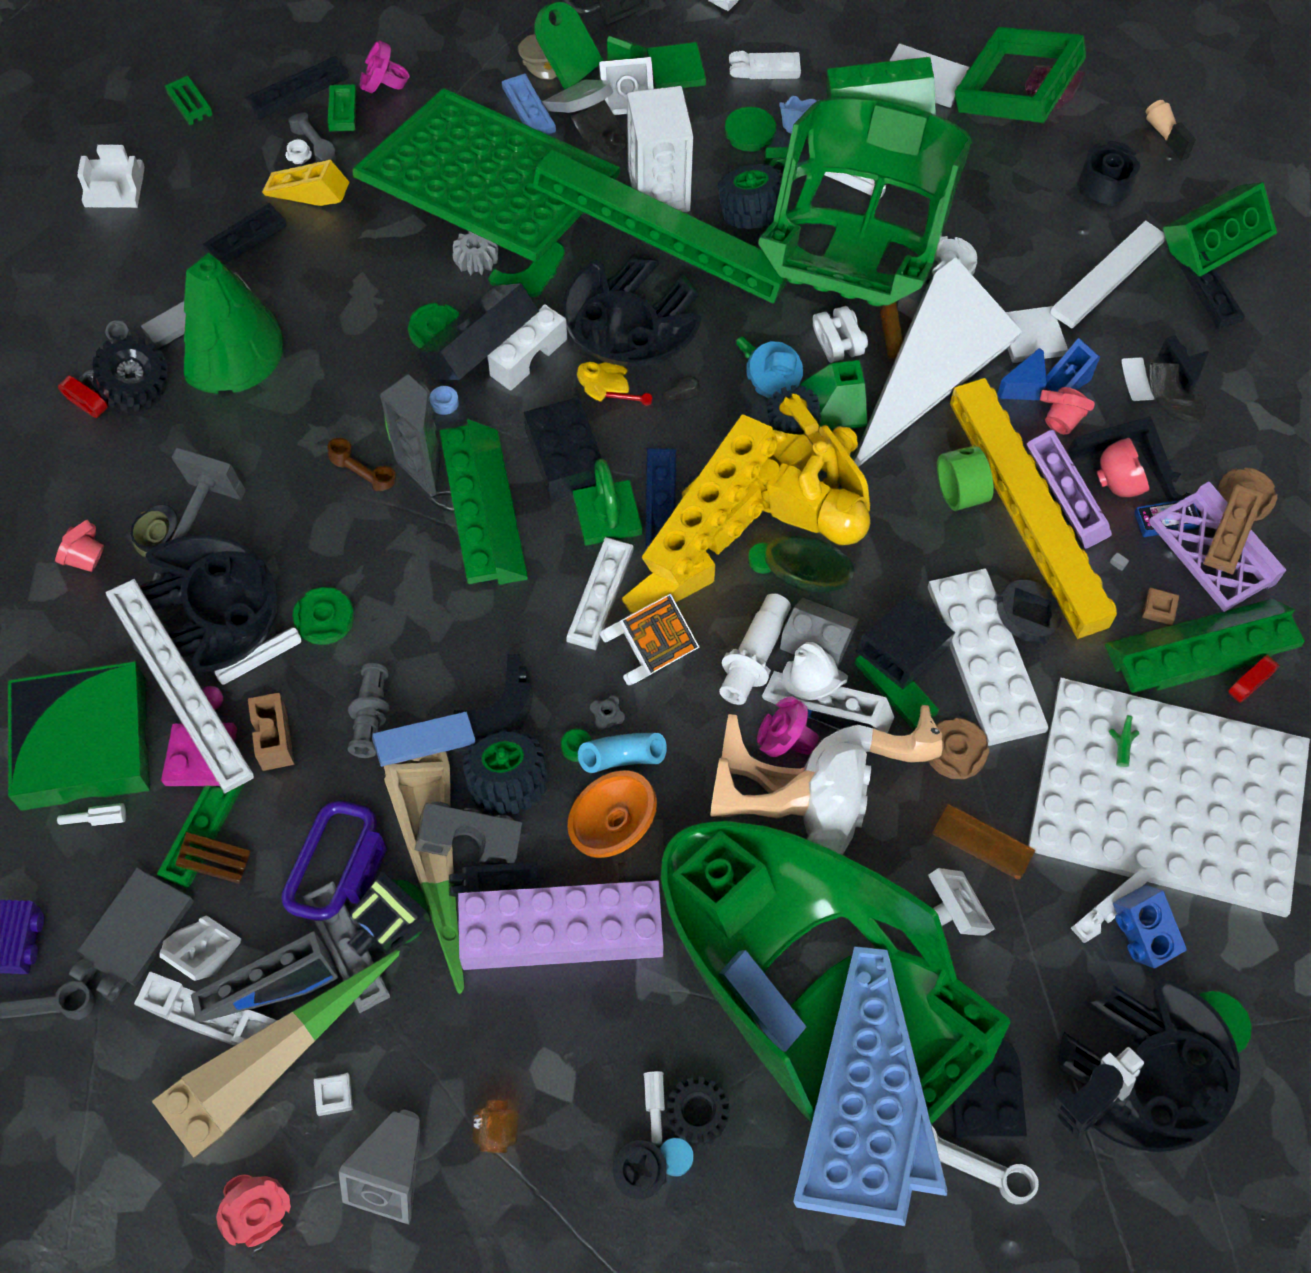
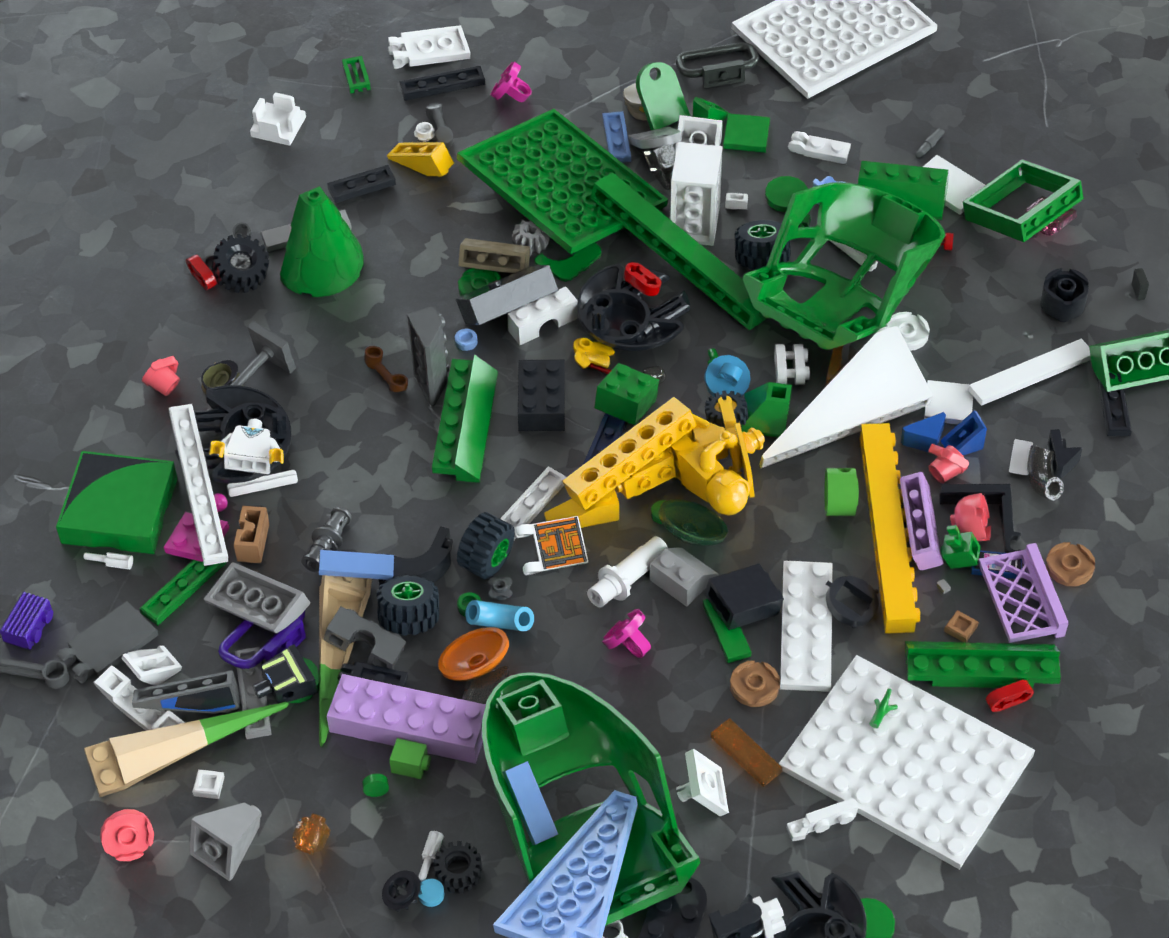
camera: 20 degrees right, 10 degrees down
reddish brown tile [175,832,250,884] -> none
green tile [292,587,355,645] -> none
green plate [328,84,357,131] -> none
green tile [572,459,642,546] -> none
animal [711,705,943,855] -> none
white slope [762,671,894,733] -> none
white helmet [782,642,848,700] -> none
blue brick [1113,885,1187,969] -> none
light nougat cone [1145,100,1177,140] -> none
medium nougat tile [1204,484,1265,574] -> none
none -> light grey slope [204,562,310,633]
none -> white torso [209,419,284,474]
none -> green tile [362,774,389,797]
none -> white tile [388,25,470,69]
none -> bright green brick [389,738,431,779]
none -> black wheel [457,512,515,579]
none -> dark tan brick [459,238,530,273]
none -> green brick [594,363,659,425]
none -> red beam [623,262,662,296]
none -> white tile [725,193,748,210]
none -> dark grey piece [916,128,945,158]
none -> green brick [940,525,981,569]

